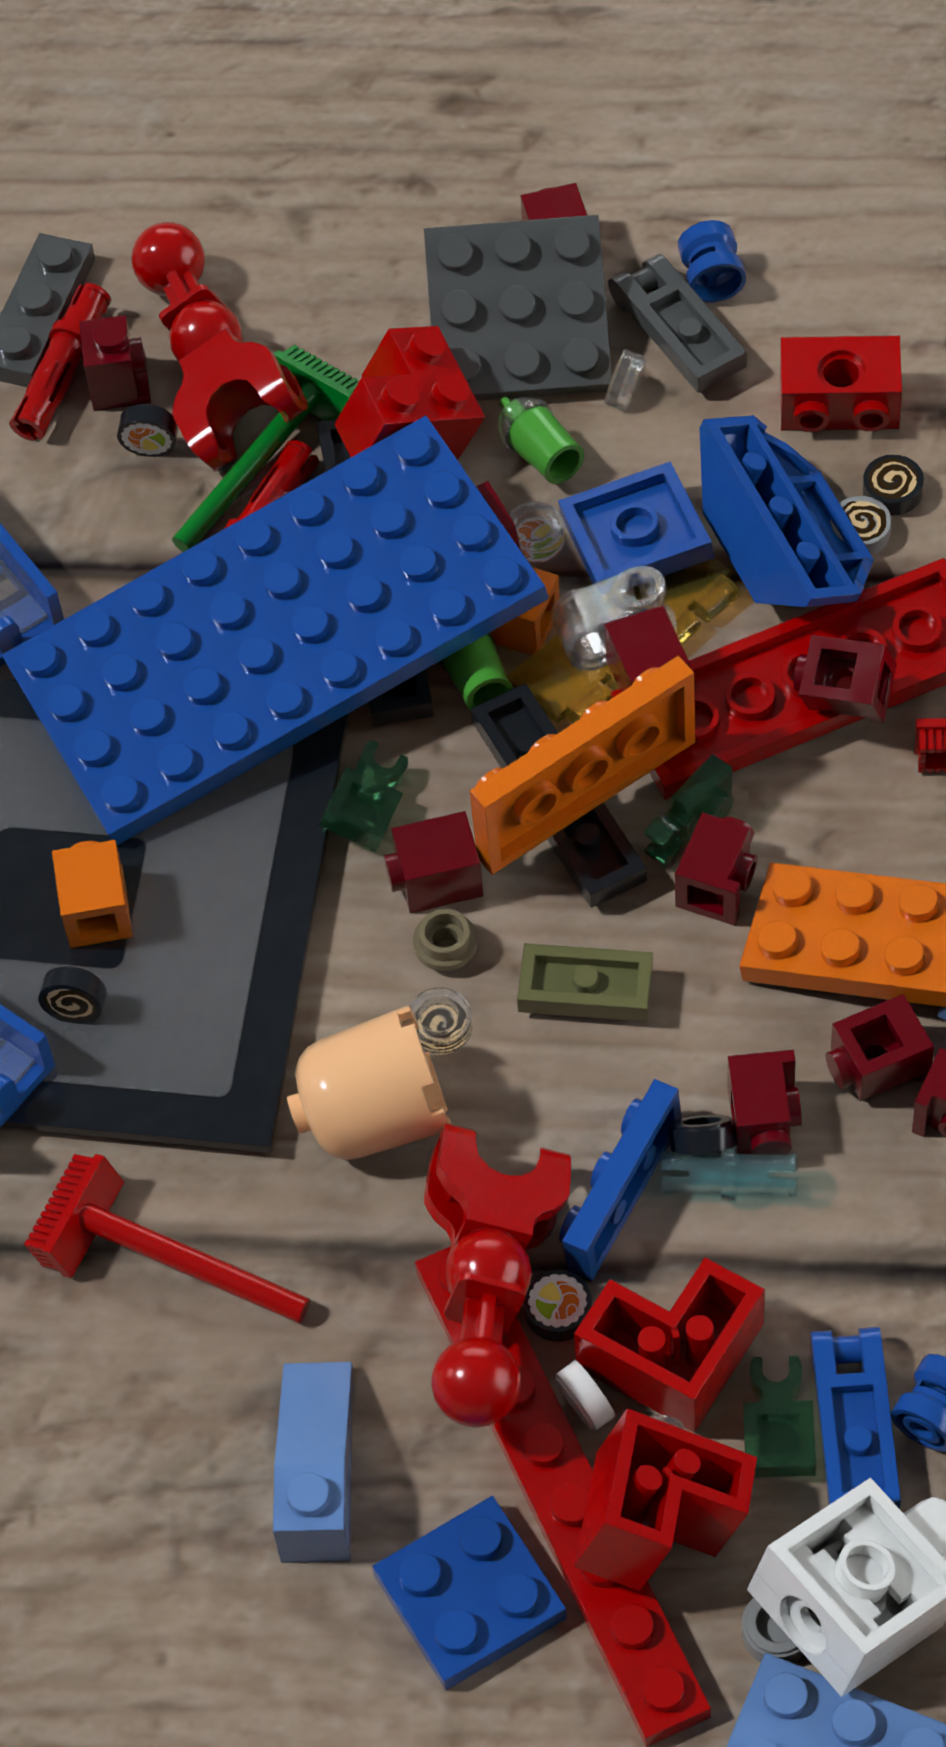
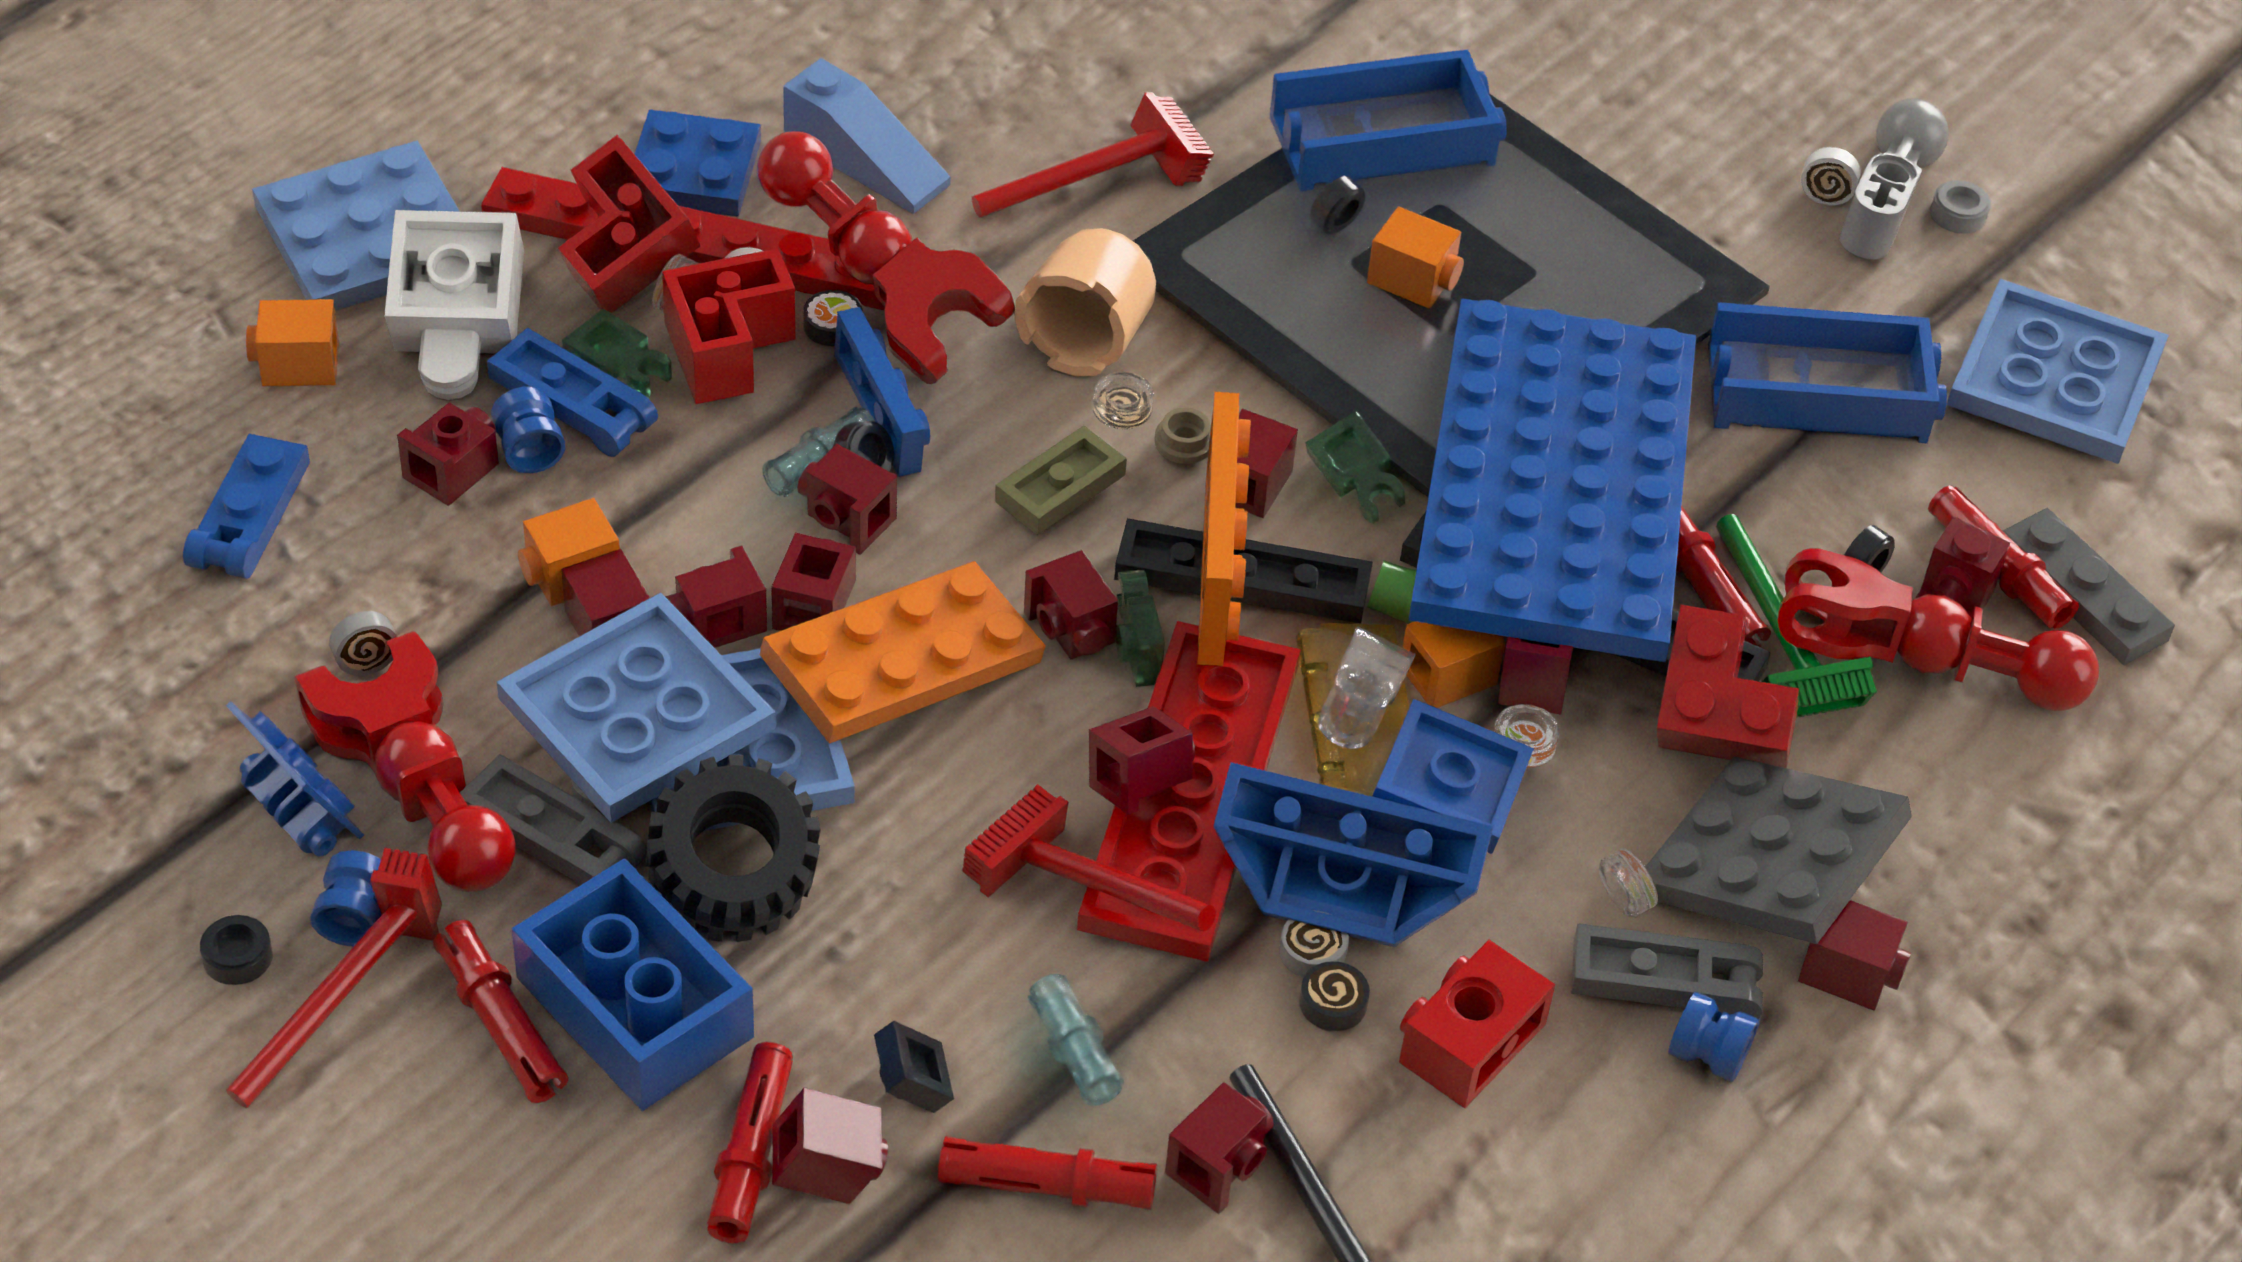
camera: 120 degrees right, 10 degrees down
bright green piece [498,397,584,484] -> none
dark red brick [604,605,690,692] -> none

